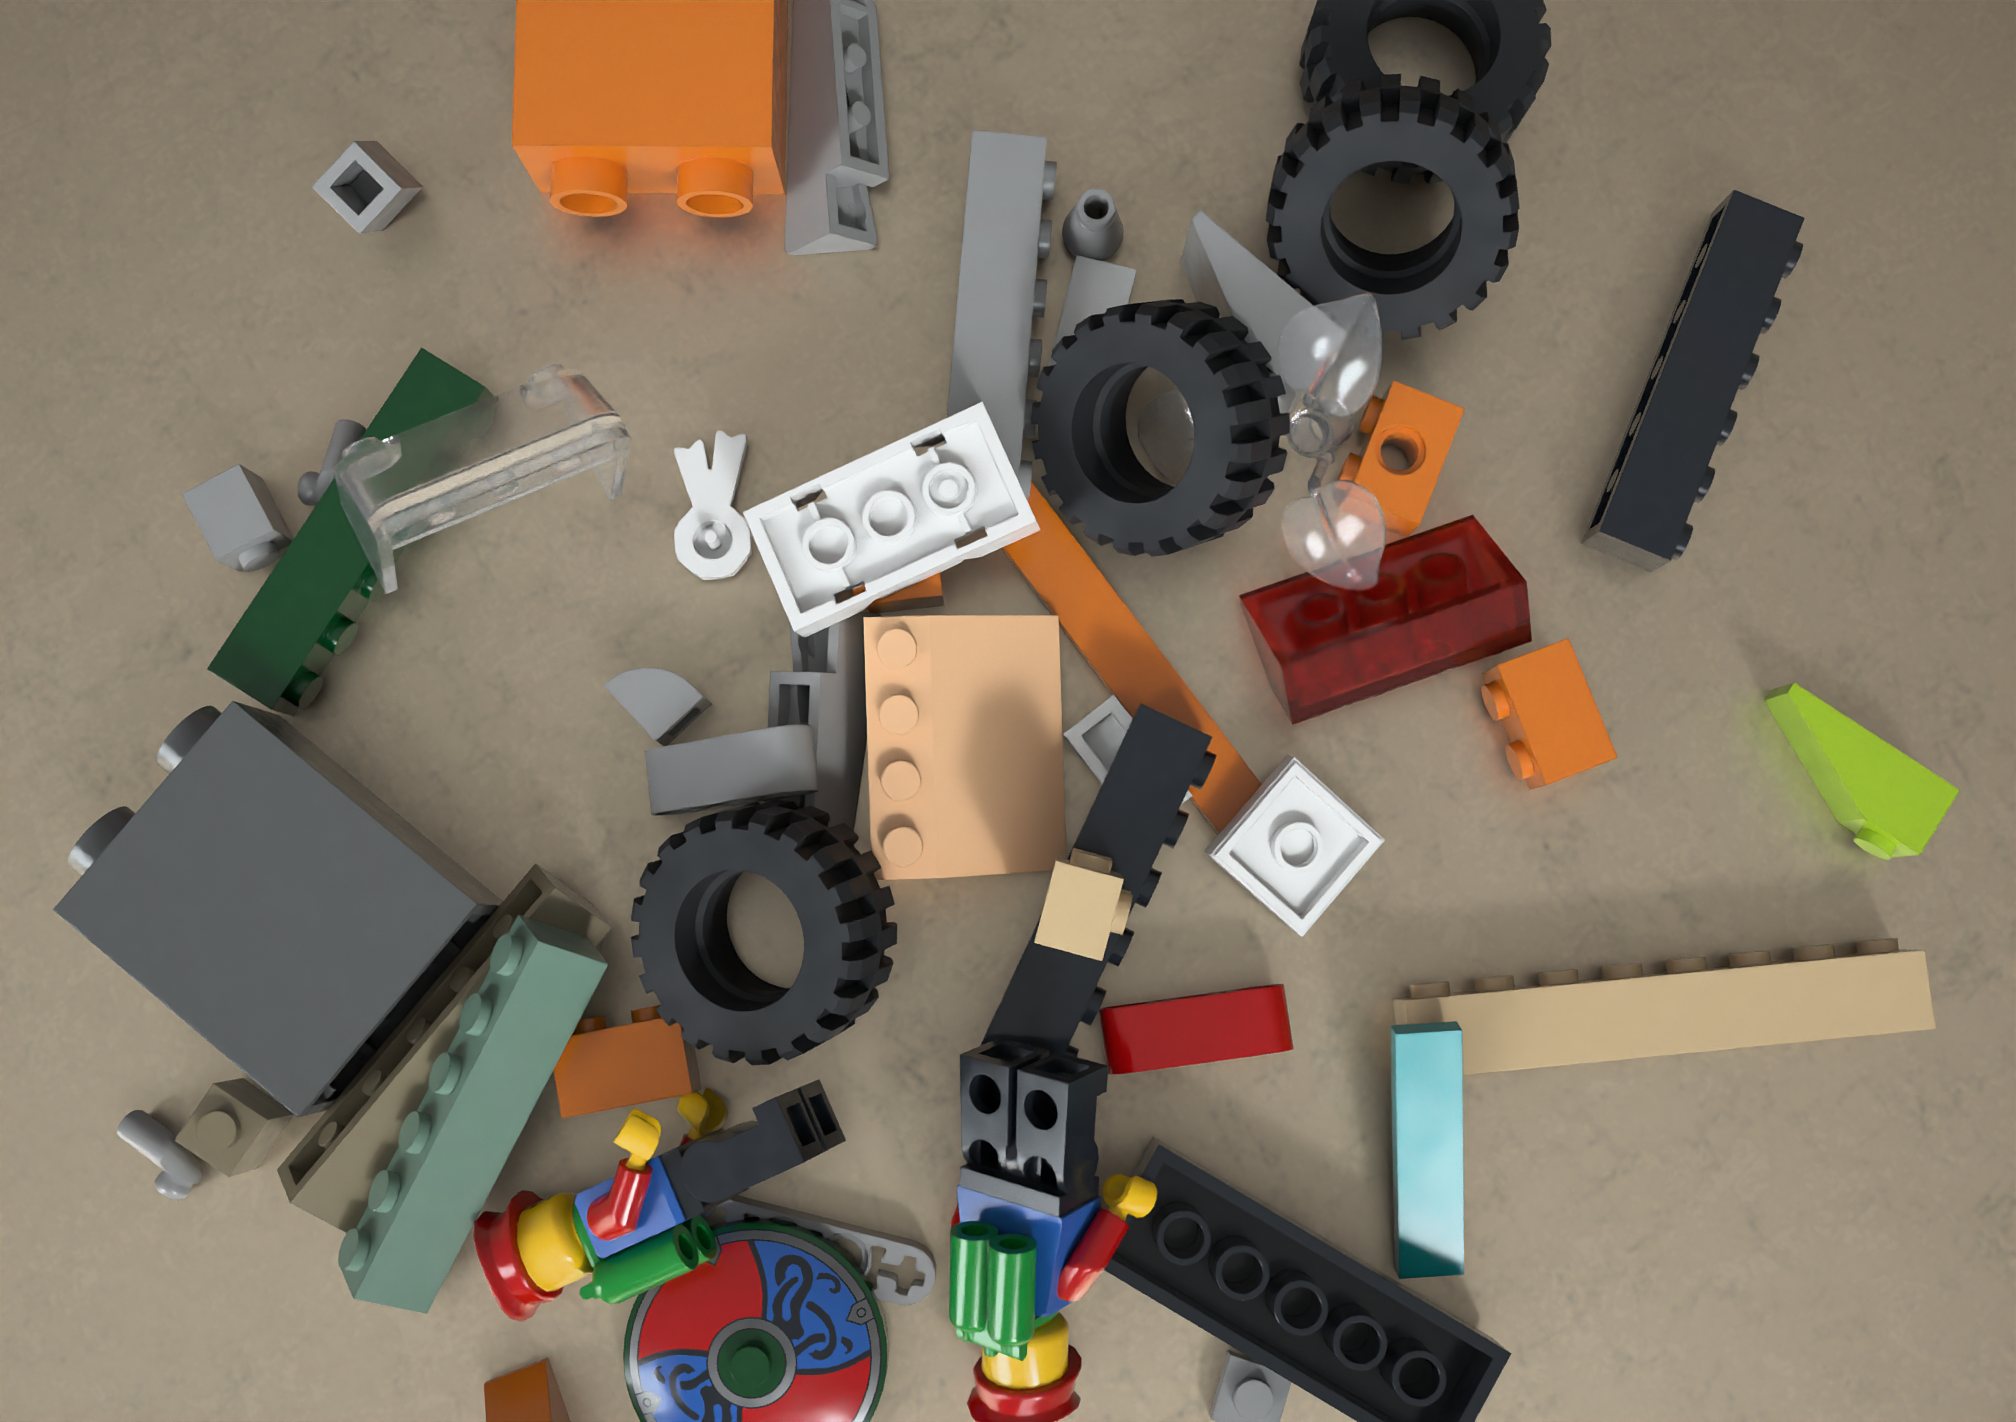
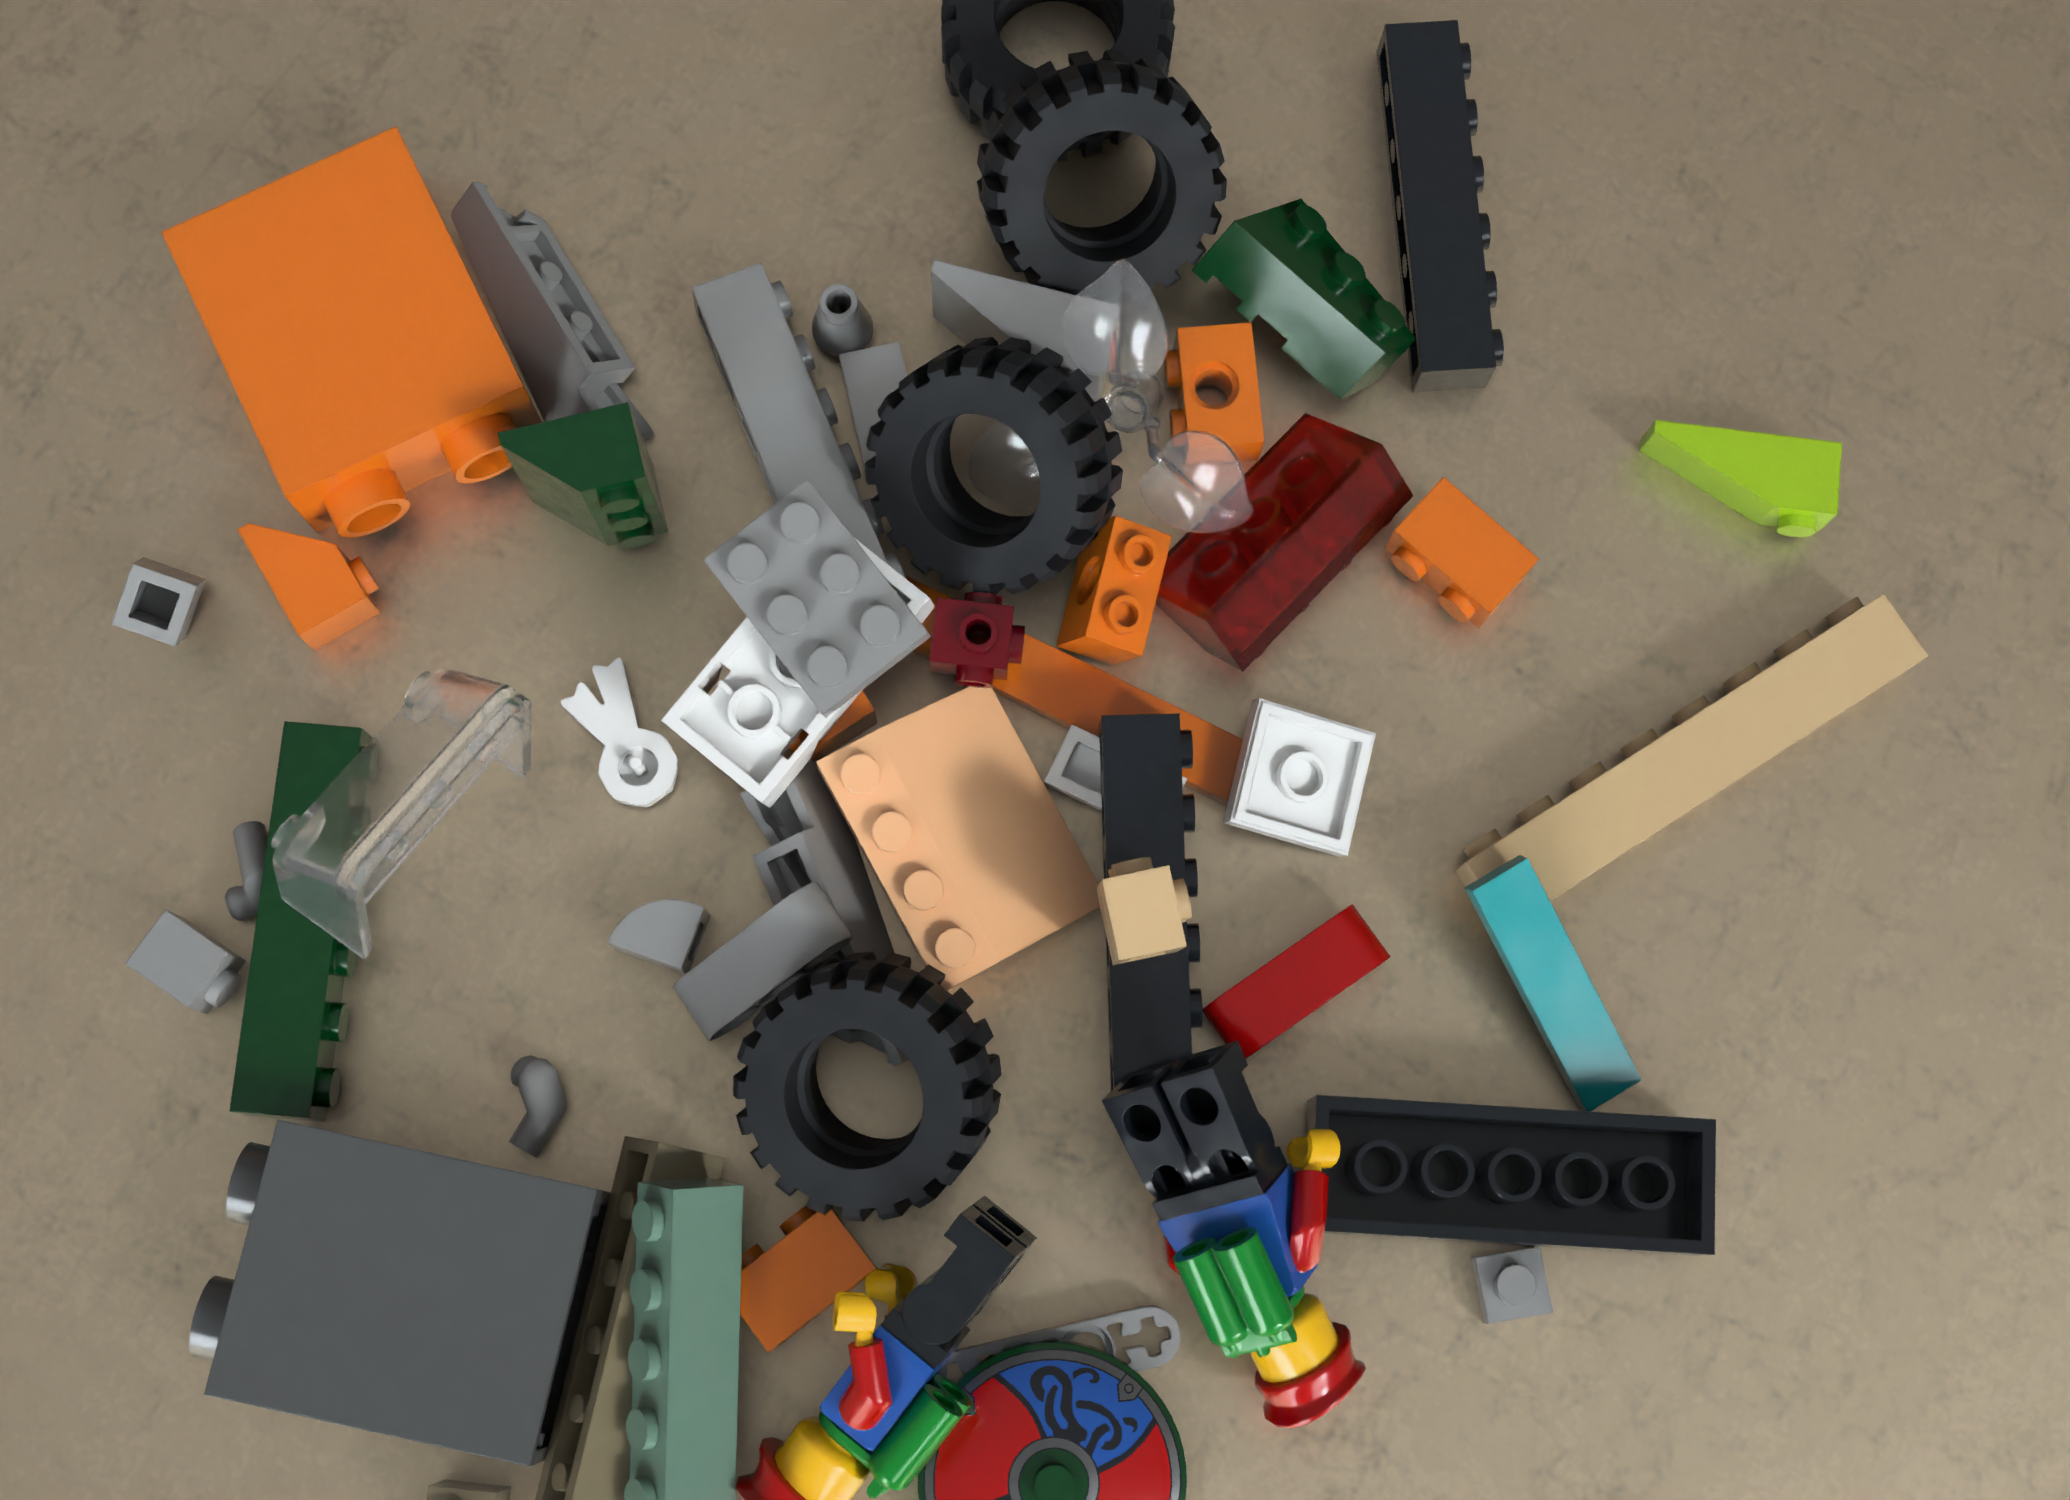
camera: 30 degrees left, 5 degrees down
none -> orange slope [237,523,381,650]
none -> dark green slope [498,402,669,549]
none -> light grey arm [509,1055,567,1158]
none -> light grey plate [703,479,931,718]
none -> dark red brick [930,592,1025,688]
none -> orange brick [1056,515,1172,666]
none -> dark green wedge [1191,199,1417,399]

